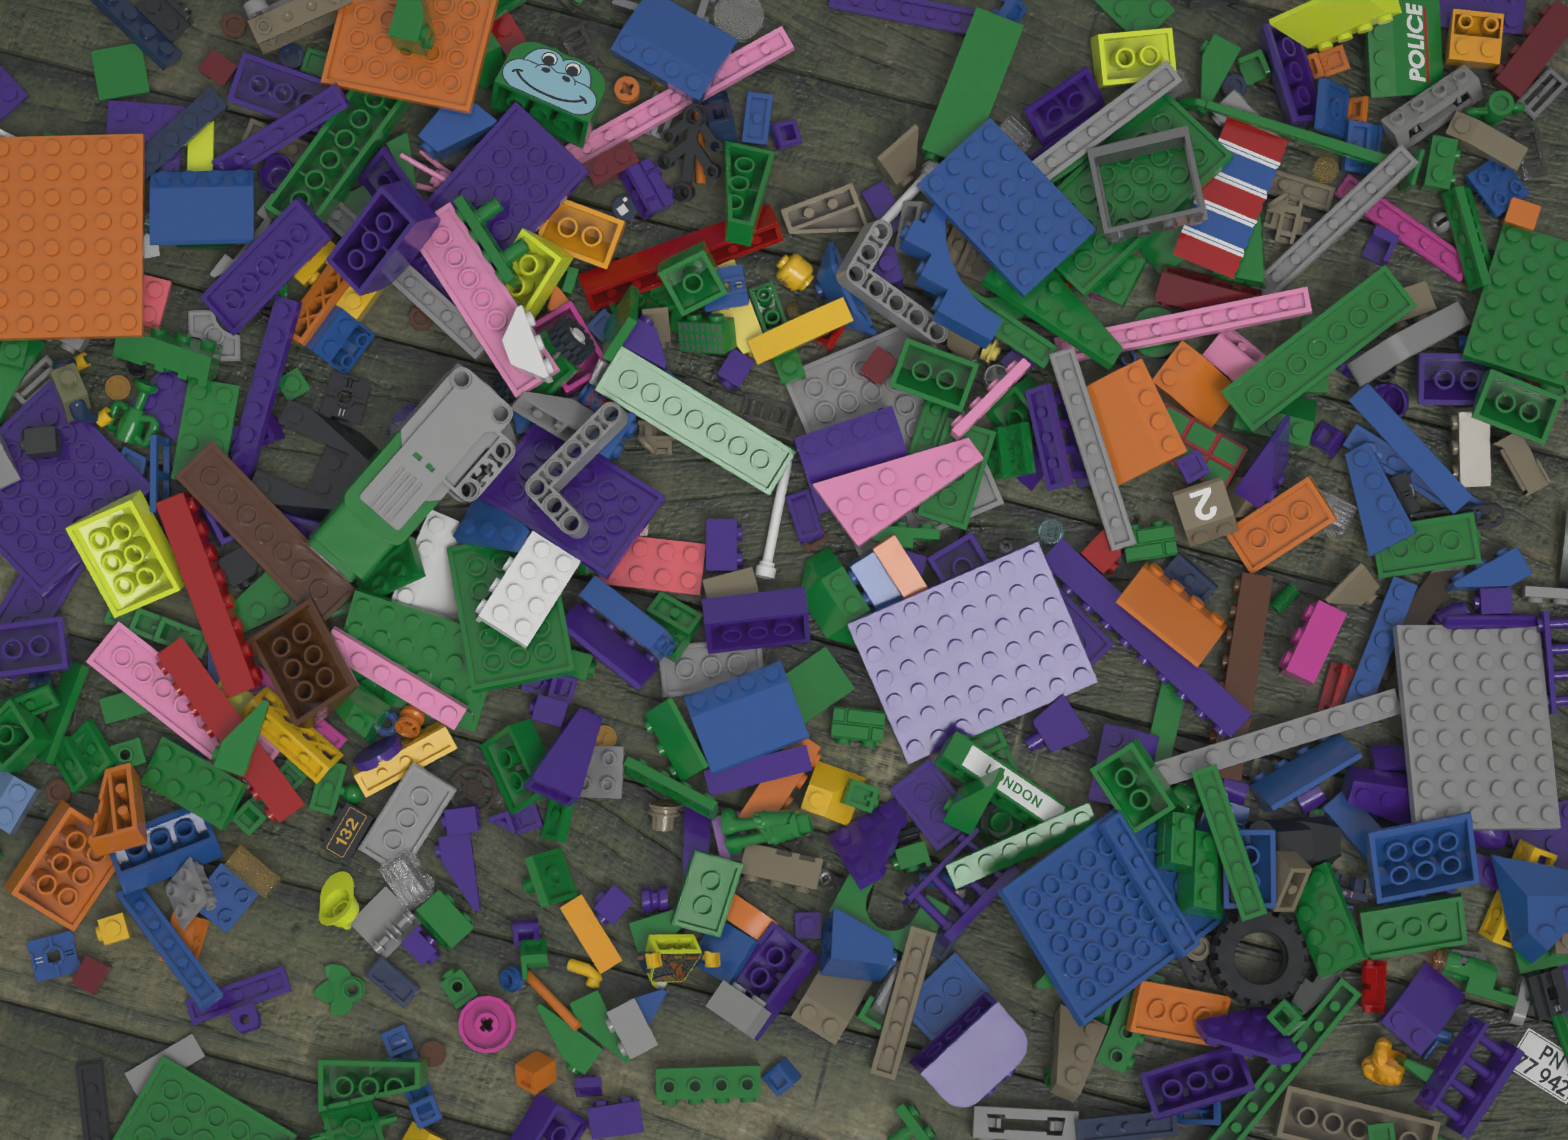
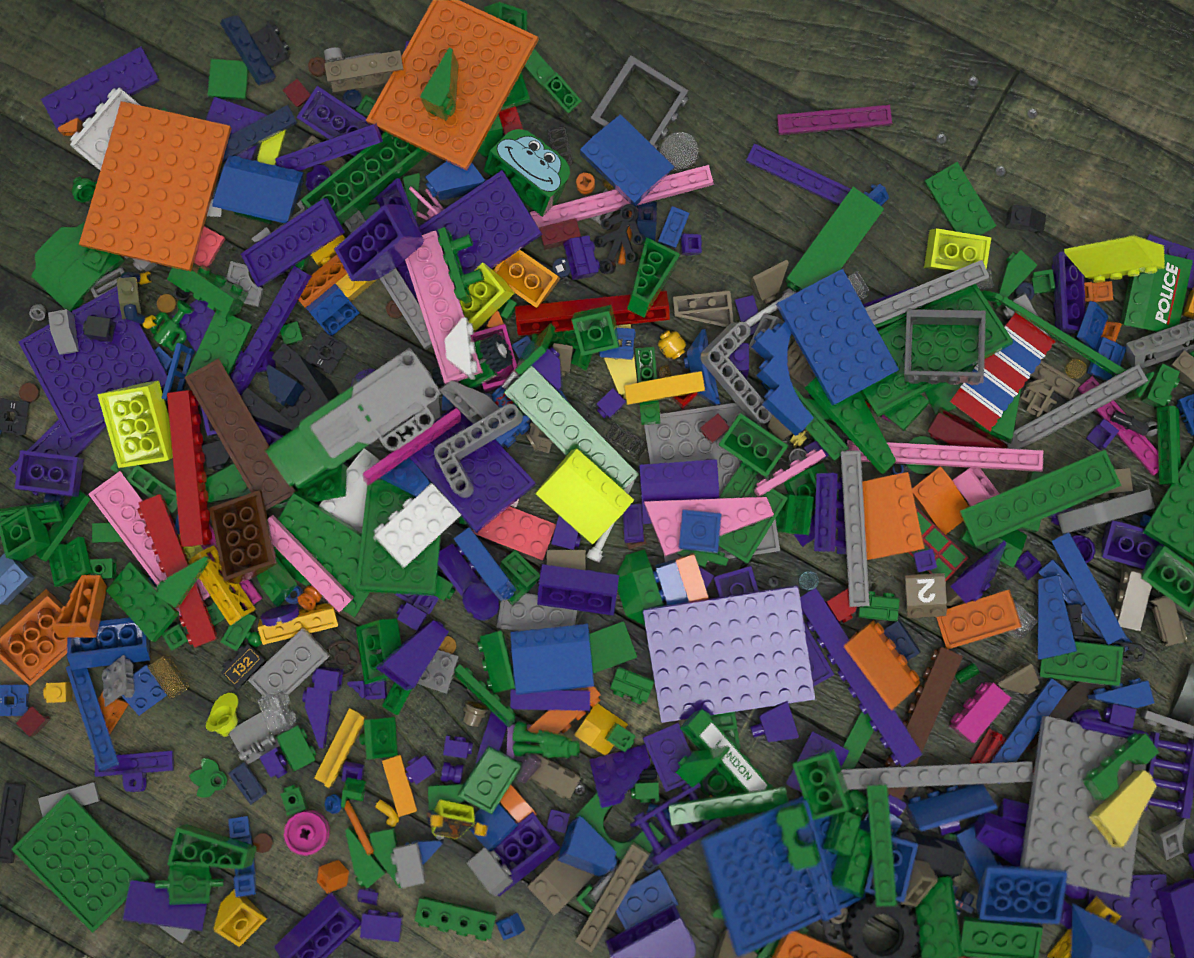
camera: 25 degrees right, 0 degrees up
reddish brown tile [45,779,73,805] -> none
green brick [677,312,737,354] -> none
dark purple slope [1021,66,1106,146] -> none
none -> dark blue slope [267,364,305,407]
none -> yellow fence [314,708,367,788]
none -> dark pink tile [362,408,461,486]
none -> dark purple brick [443,735,473,758]
none -> dark purple tile [462,583,499,621]
none -> clear purple cone [516,753,542,784]
none -> neon yellow slope [535,449,634,544]
none -> blue tile [678,509,721,553]
none -> green arch [776,802,821,870]
none -> green arch [1082,733,1159,800]
none -> light yellow slope [1088,770,1157,847]
none -> black axle [1110,410,1149,436]

